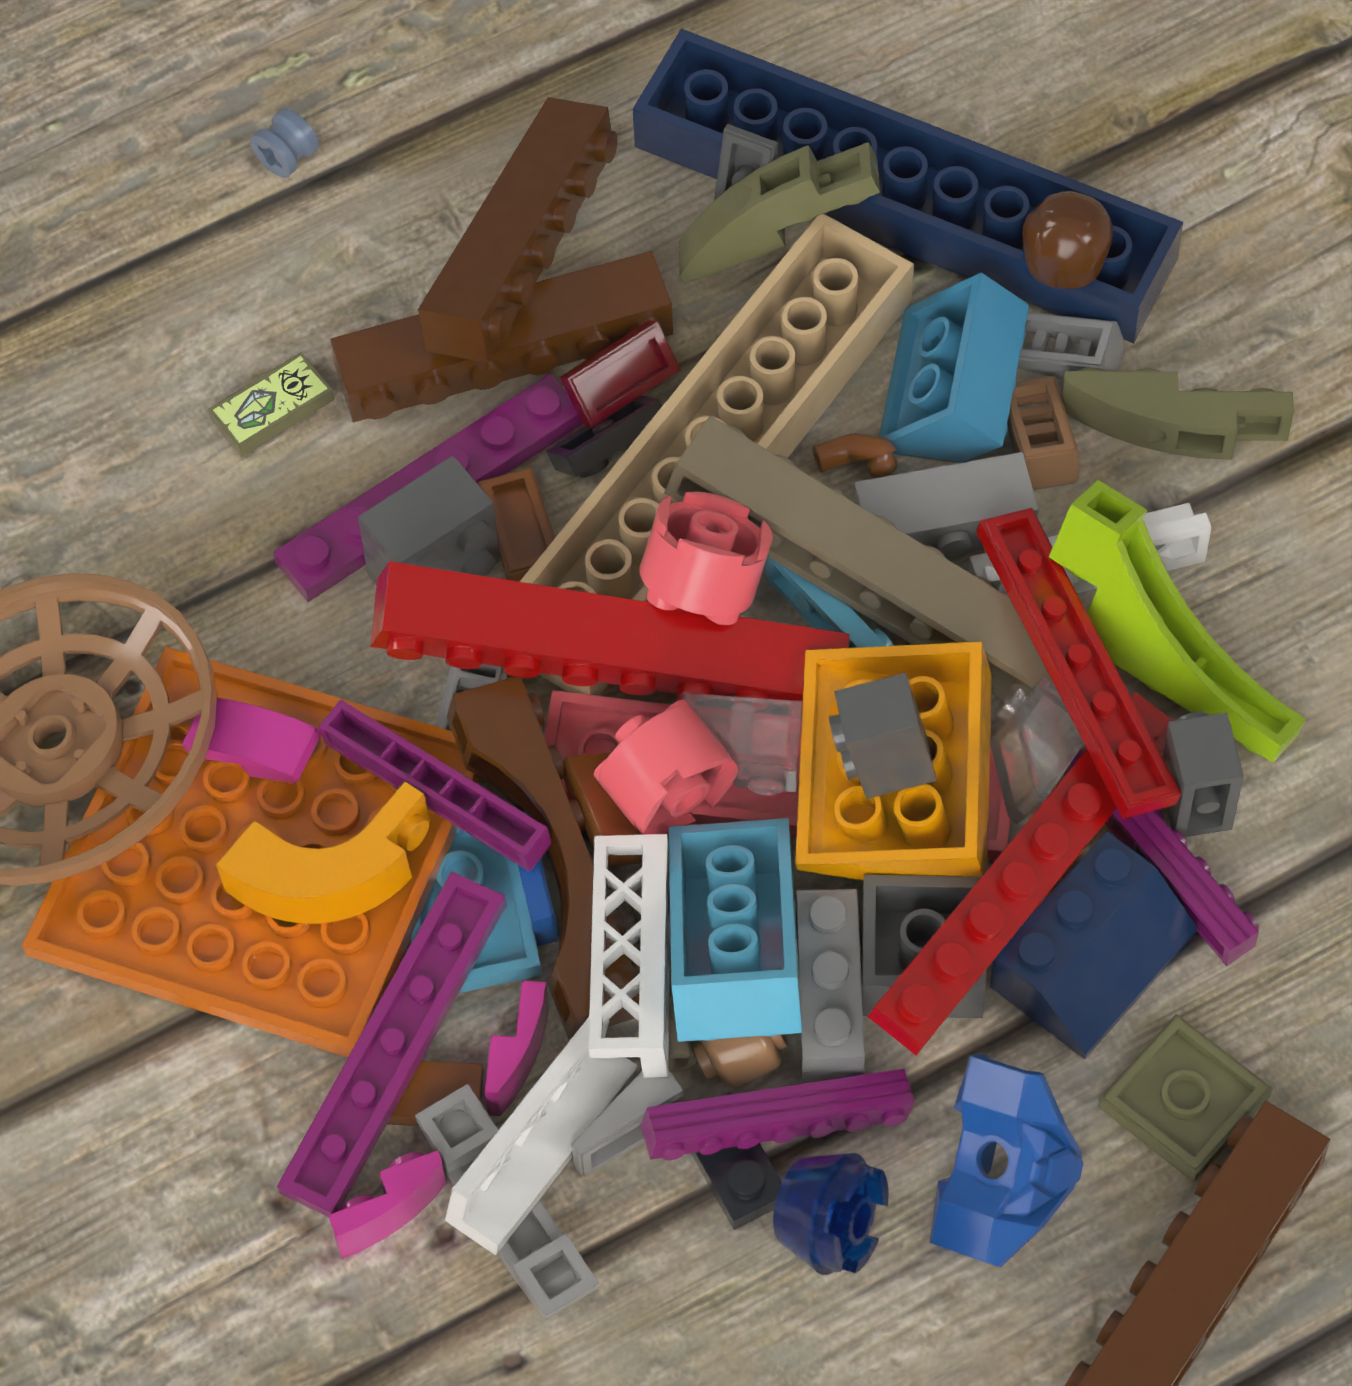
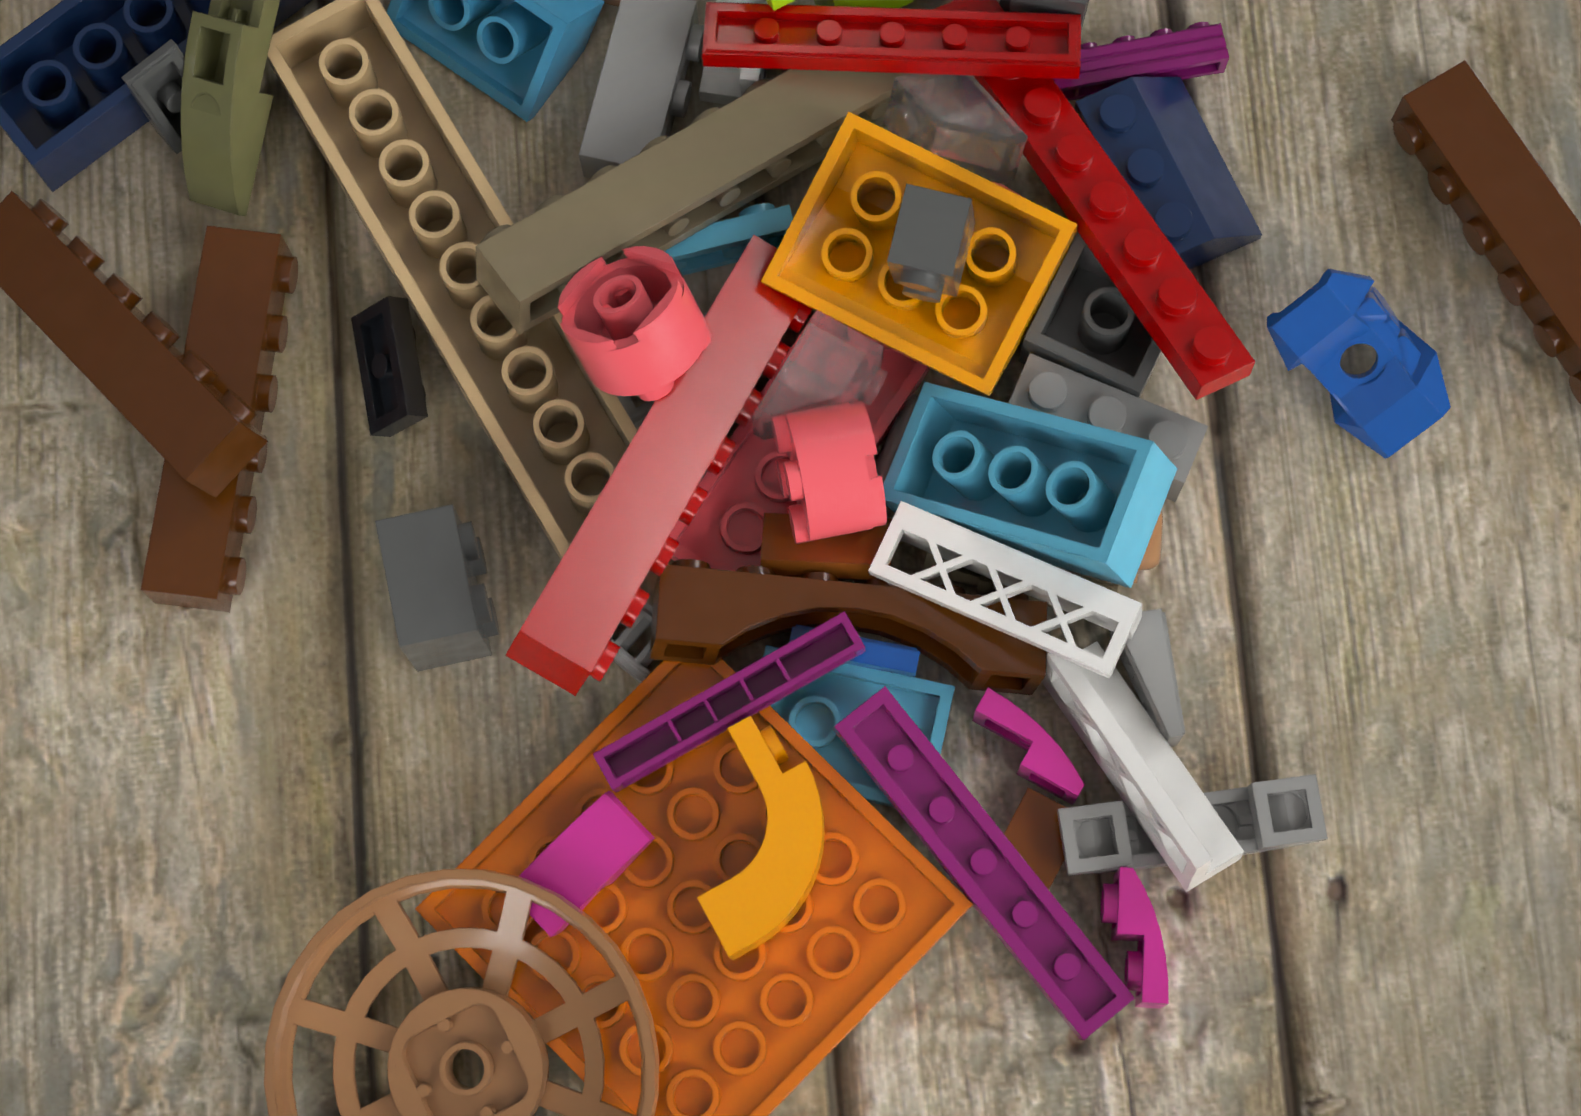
camera: 65 degrees left, 15 degrees up
tile [208,352,334,457] -> none
magenta plate [273,374,583,602] -> none
dark orange tile [477,467,555,582] -> none
dark red tile [559,320,681,427] -> none
magenta piece [641,1069,914,1160] -> none
black plate [691,1092,789,1230] -> none
clear blue cone [773,1153,889,1275] -> none
dark orange arm [812,433,898,477] -> none
olive tile [1098,1014,1273,1182] -> none

